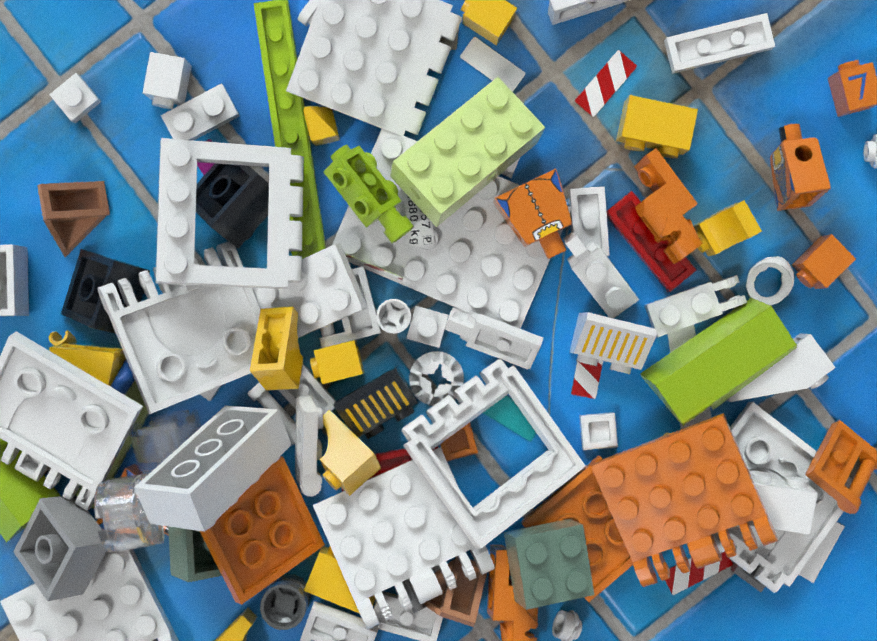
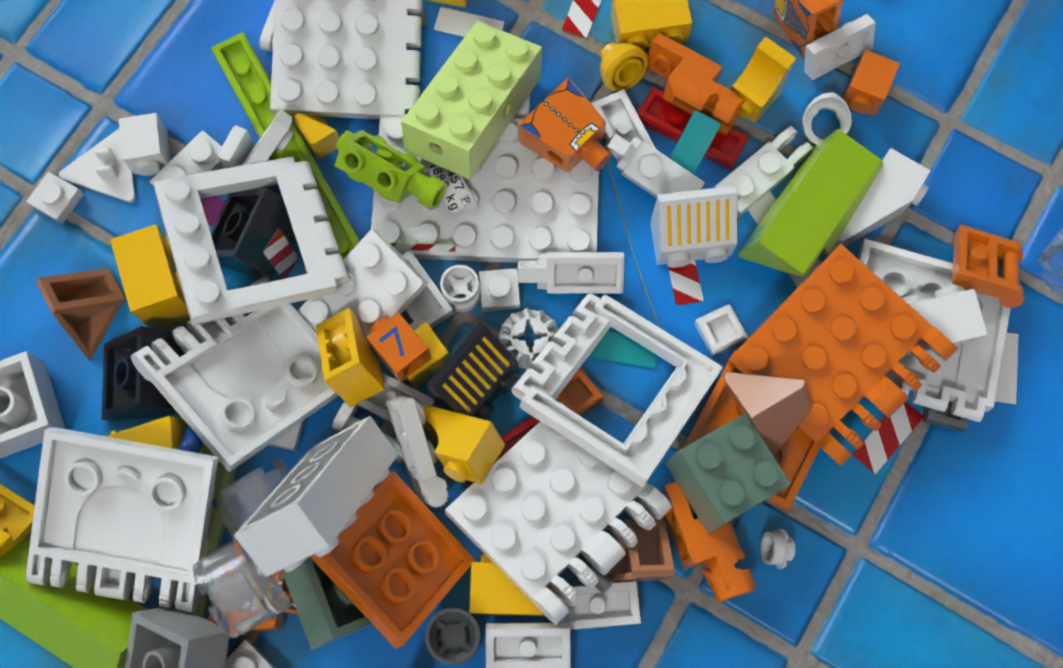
camera: 25 degrees left, 15 degrees down
none -> white piece [59,129,136,203]
none -> yellow brick [110,224,190,330]
none -> white tile [217,125,255,169]
none -> white plate [241,109,293,166]
none -> sticker [263,228,299,279]
none -> orange brick [366,312,432,383]
none -> yellow brick [600,42,648,92]
none -> teal sticker [670,110,721,174]
none -> nougat slope [724,372,814,457]
none -> white plate [804,14,876,80]

